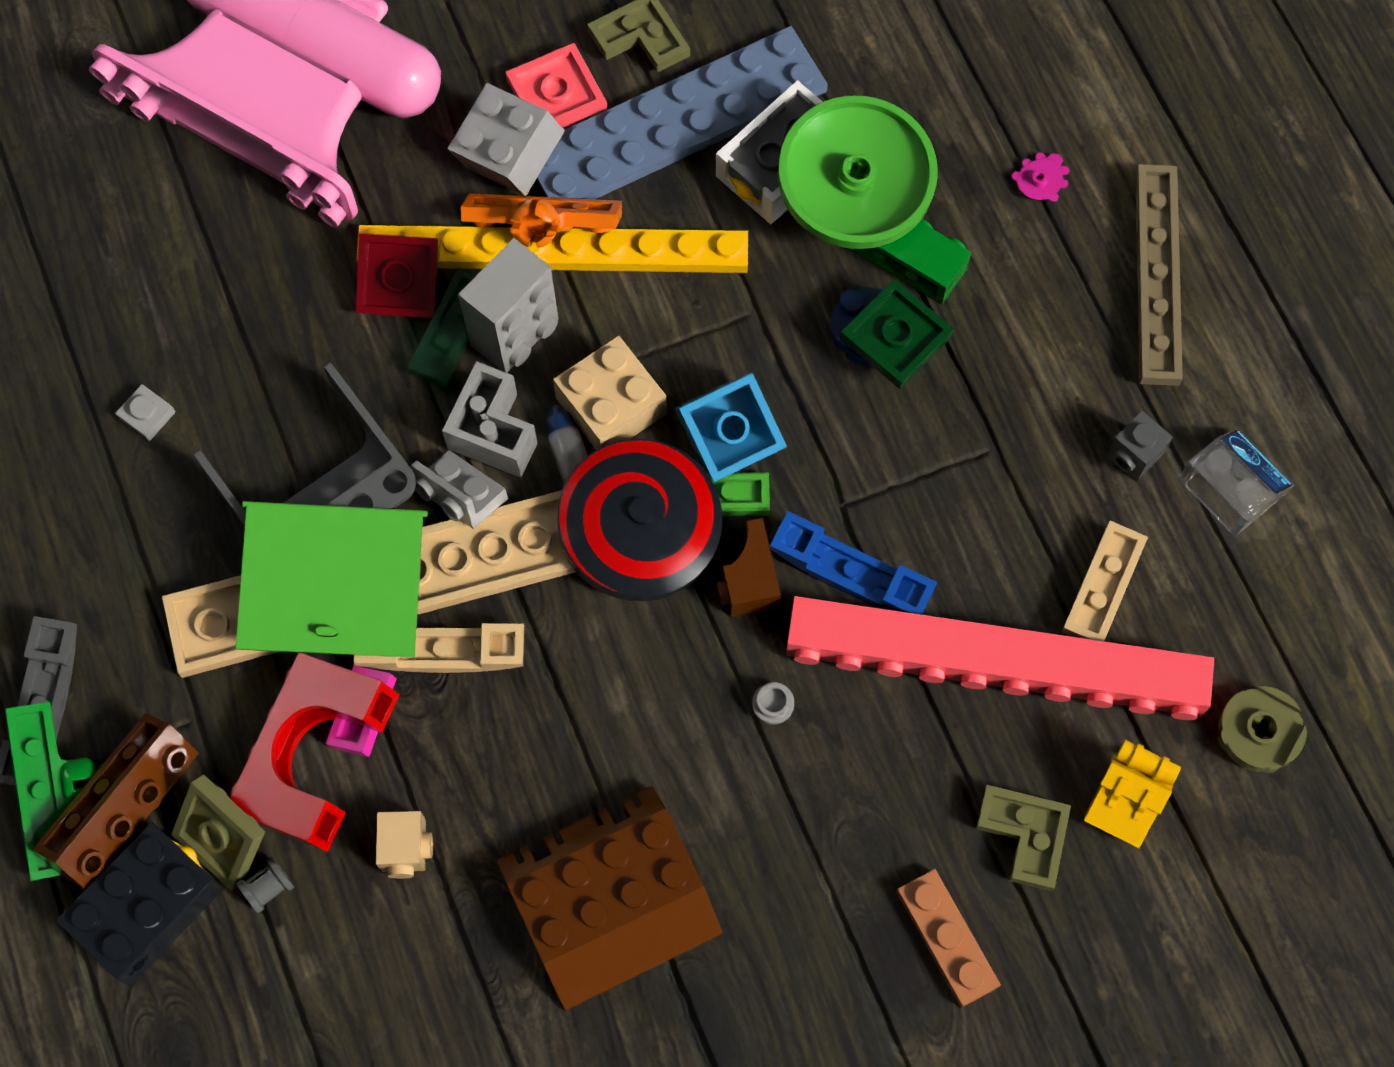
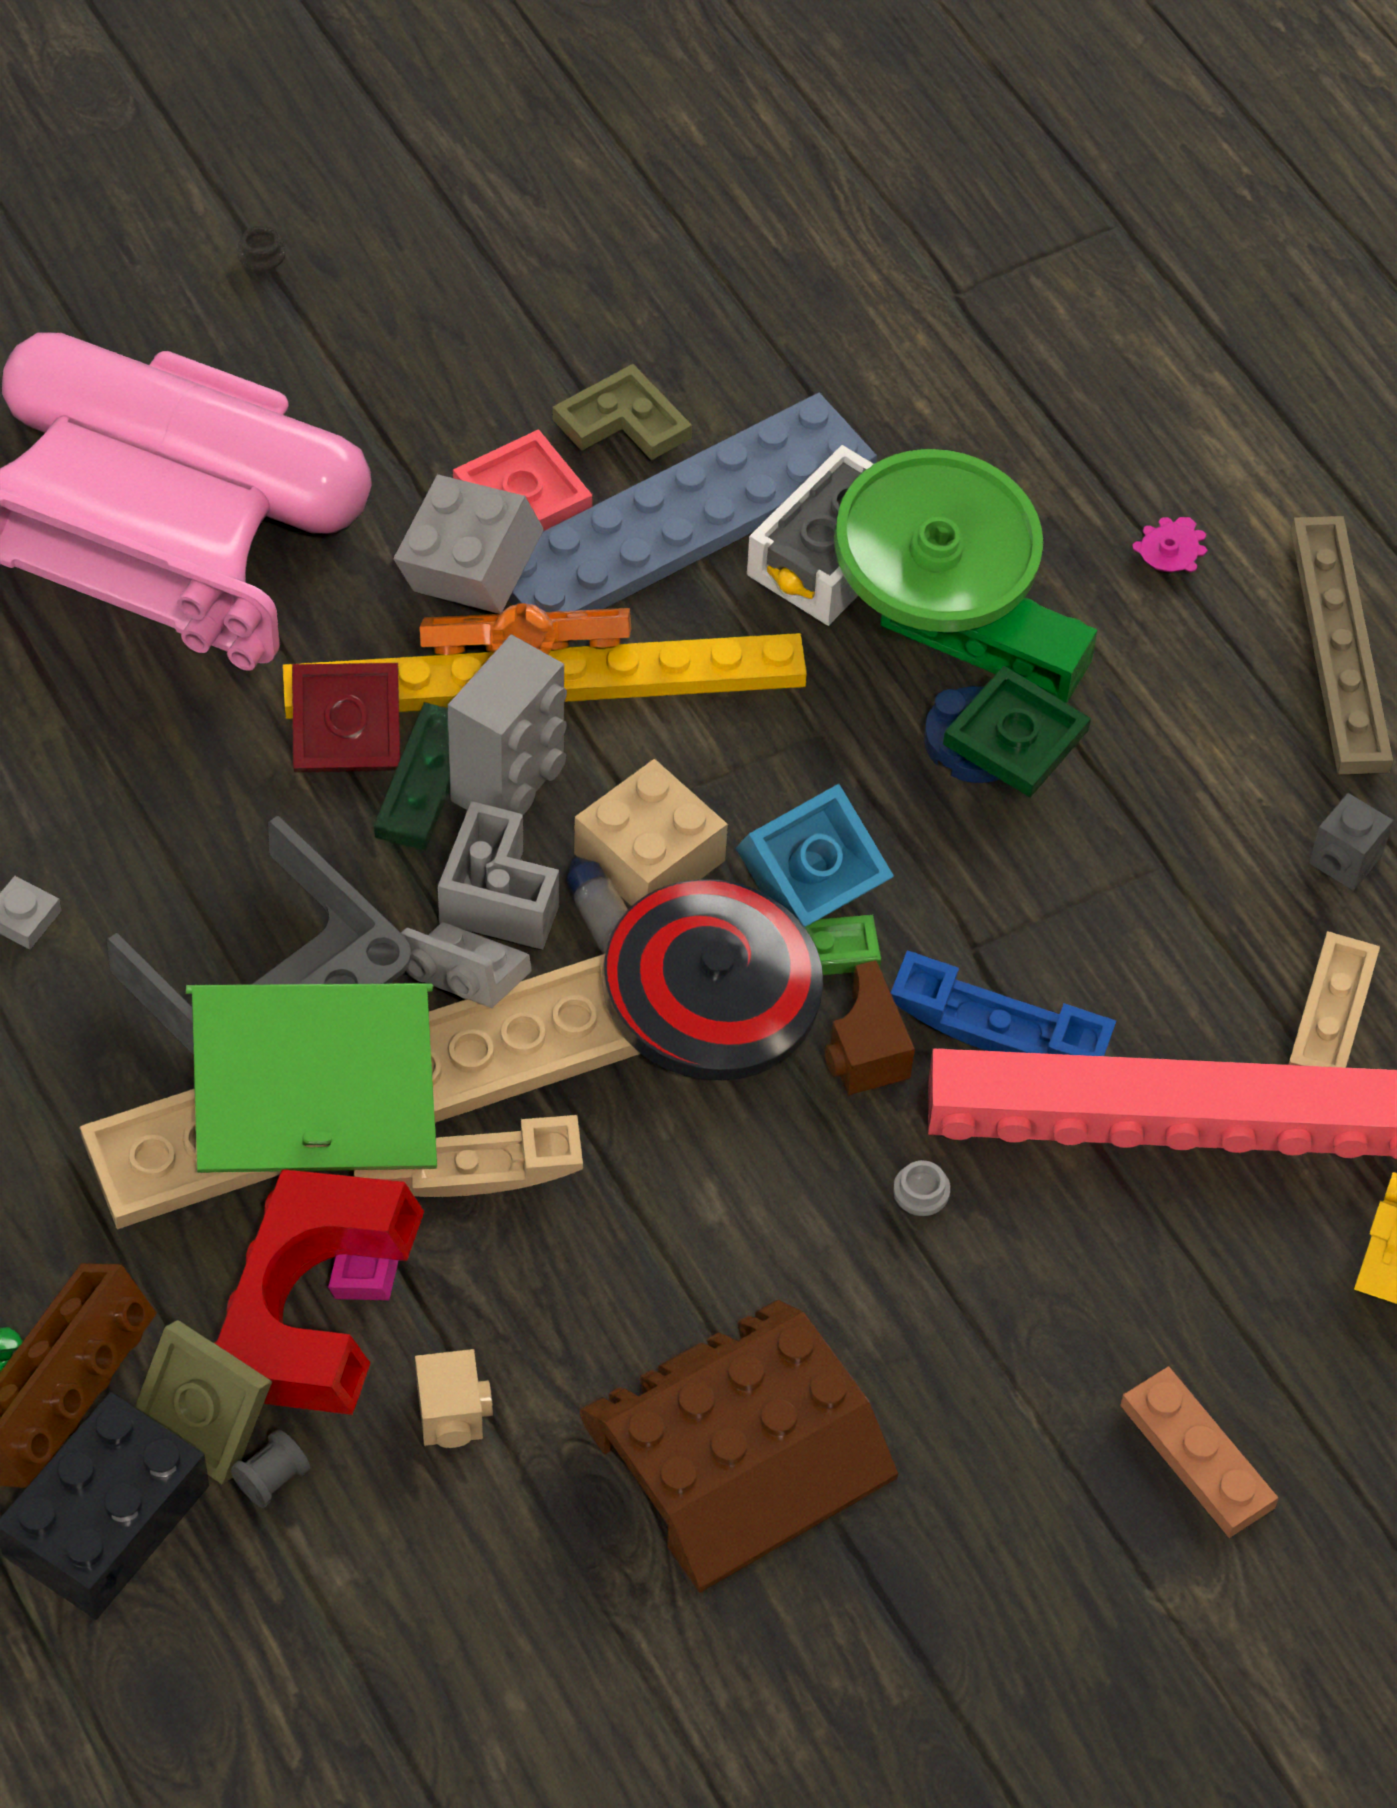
camera: 10 degrees left, 15 degrees down
olive plate [976,785,1071,891] -> none

